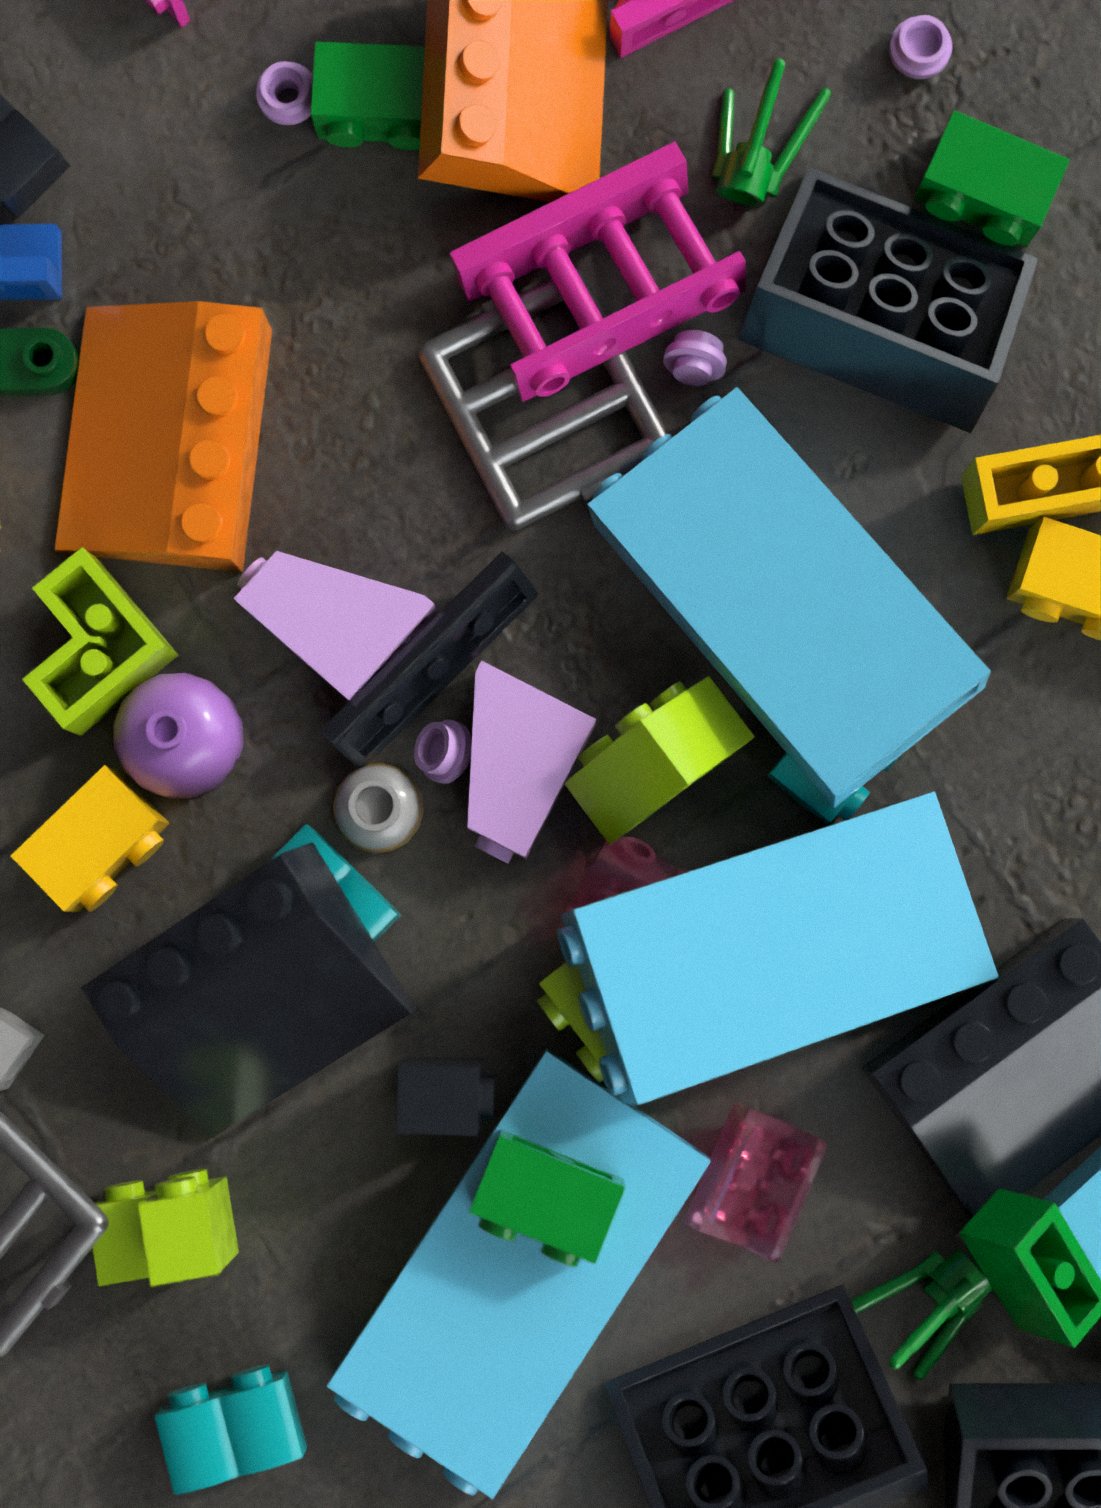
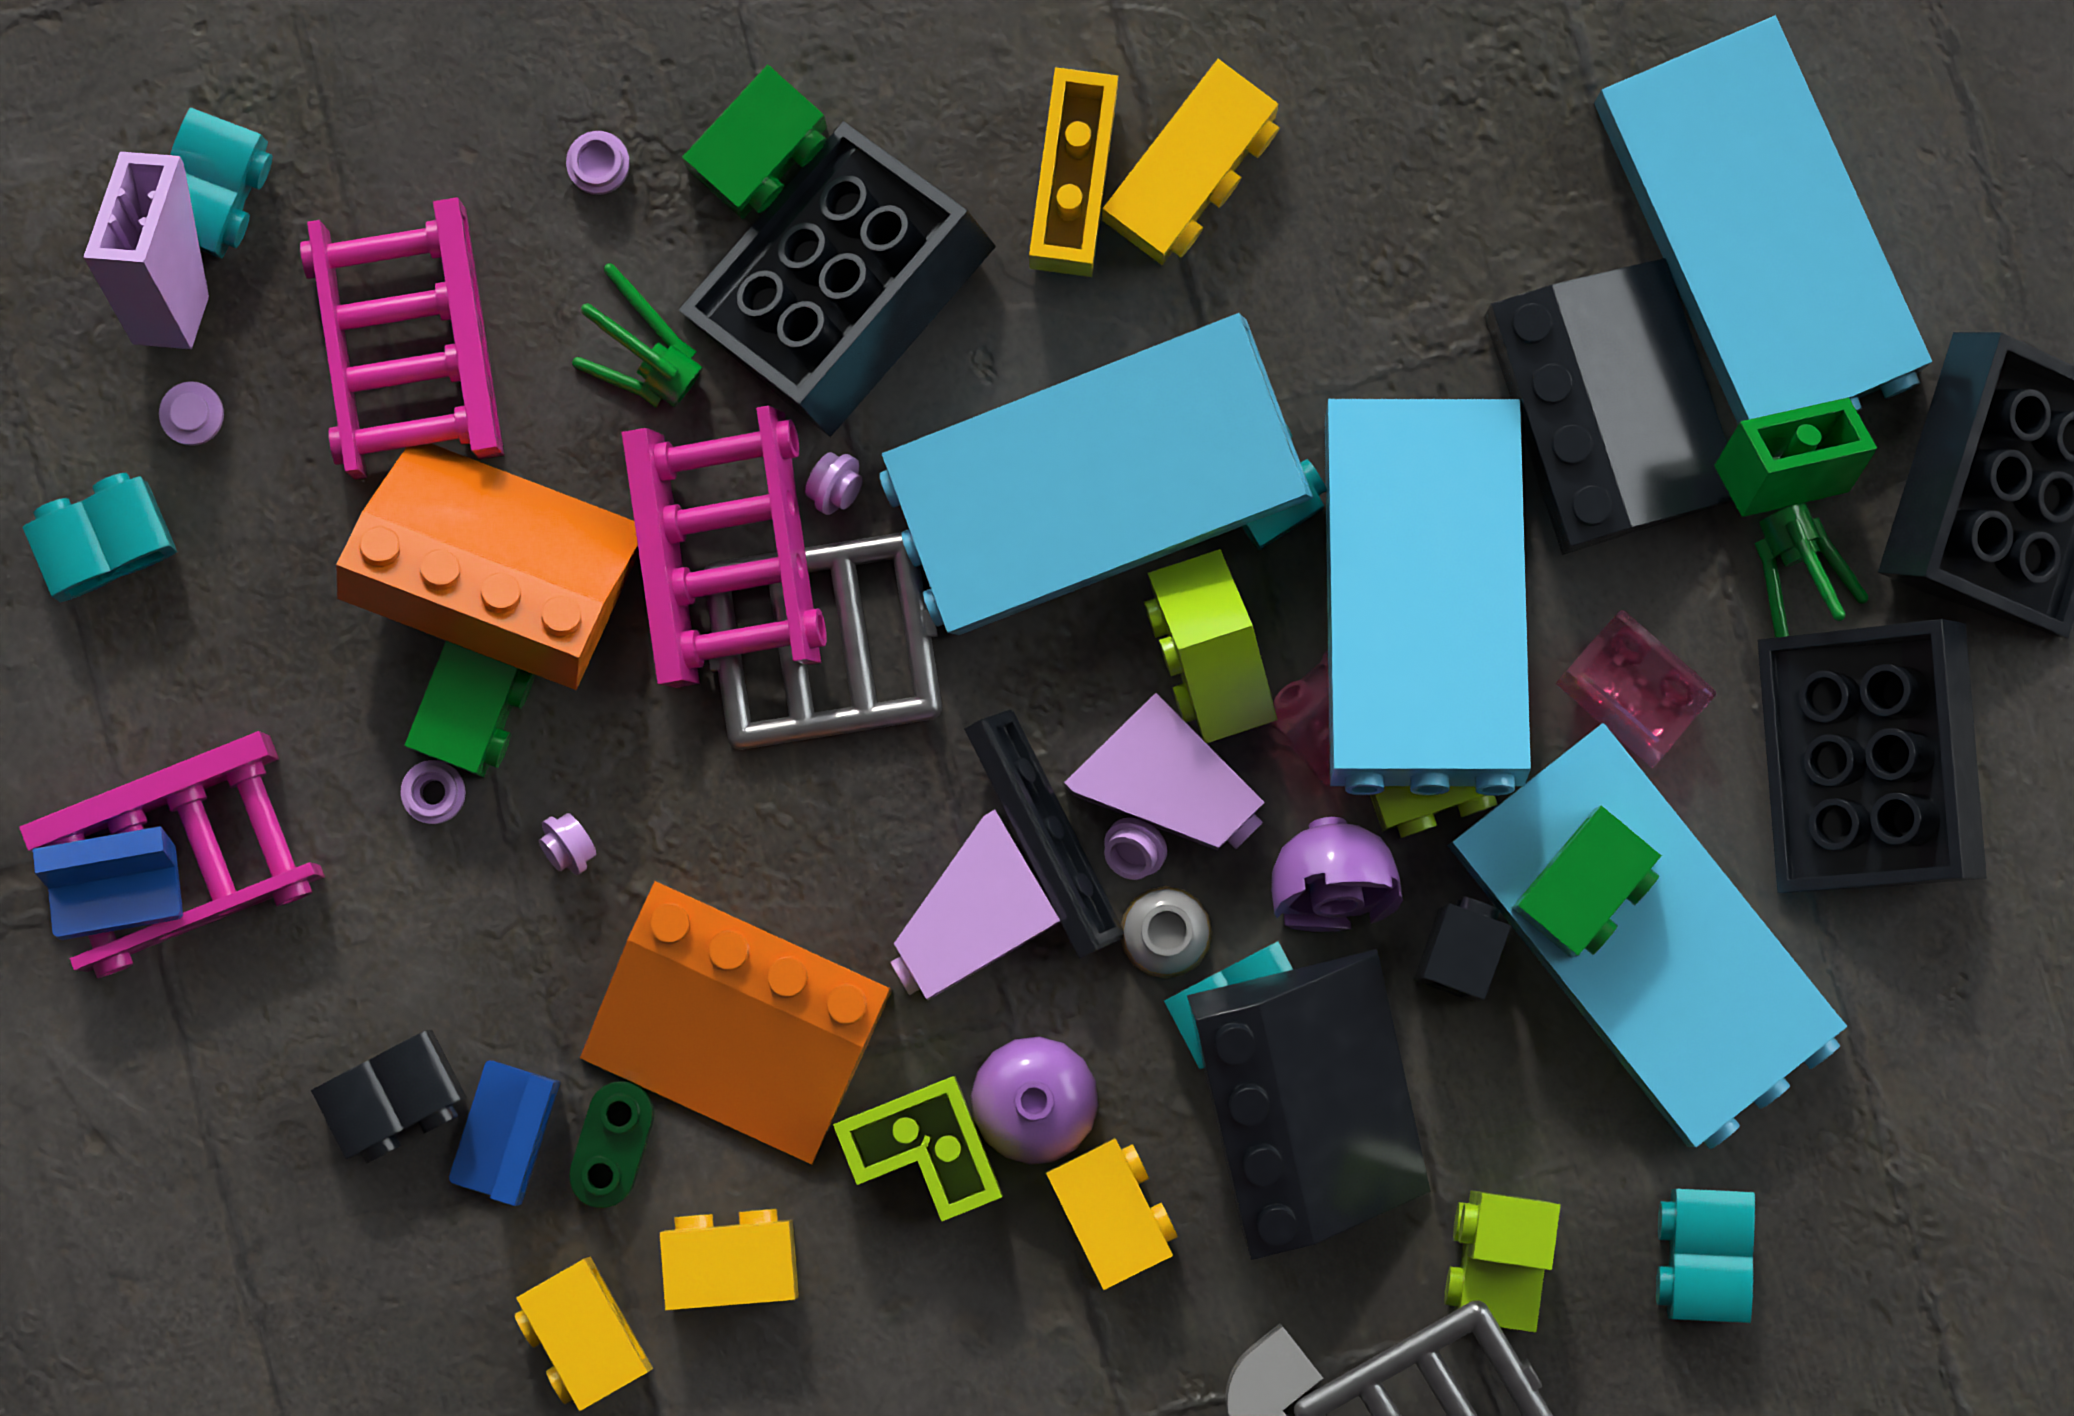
camera: 70 degrees left, 0 degrees up
none -> lavender plate [539,813,596,875]
none -> medium lavender cylinder [1271,817,1403,932]

